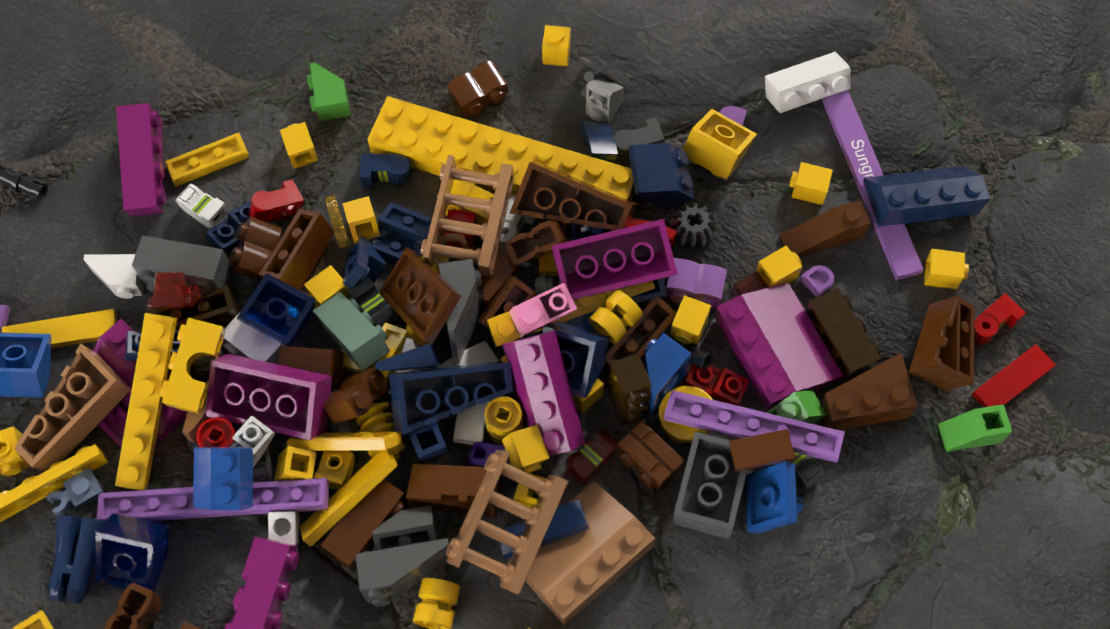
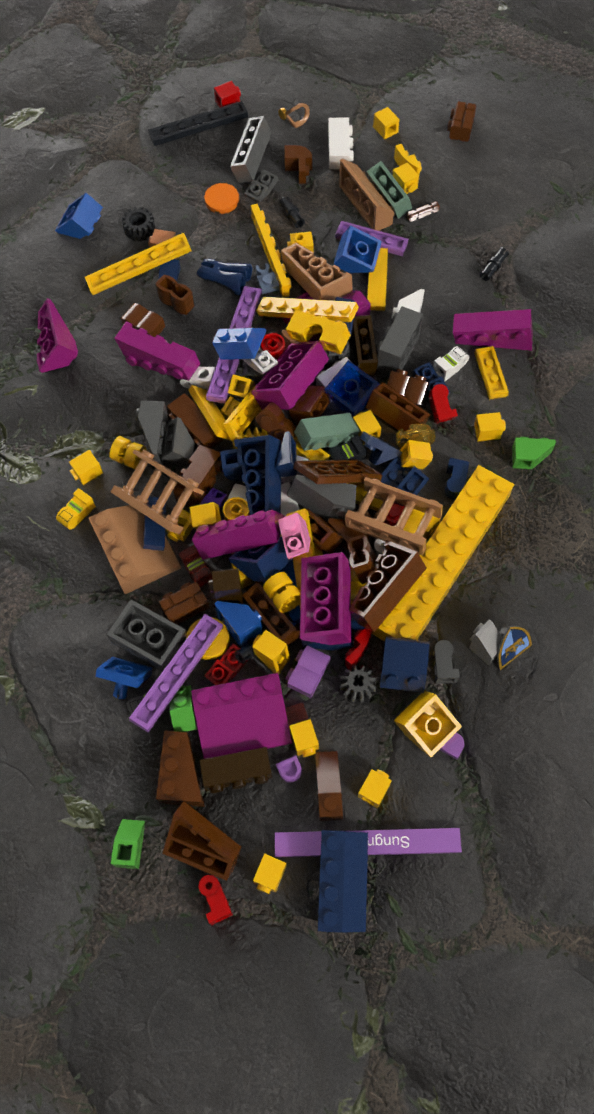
camera: 105 degrees right, 0 degrees up
clear blue slope [96,513,169,592] -> none
clear red piece [147,272,202,309] -> none
reddish brown brick [447,61,508,117] -> none
yellow brick [542,25,571,66] -> none
dark blue slope [581,121,618,160] -> none
reddish brown tile [729,429,795,472] -> none
white brick [765,52,850,113] -> none
red tile [971,344,1056,408] -> none

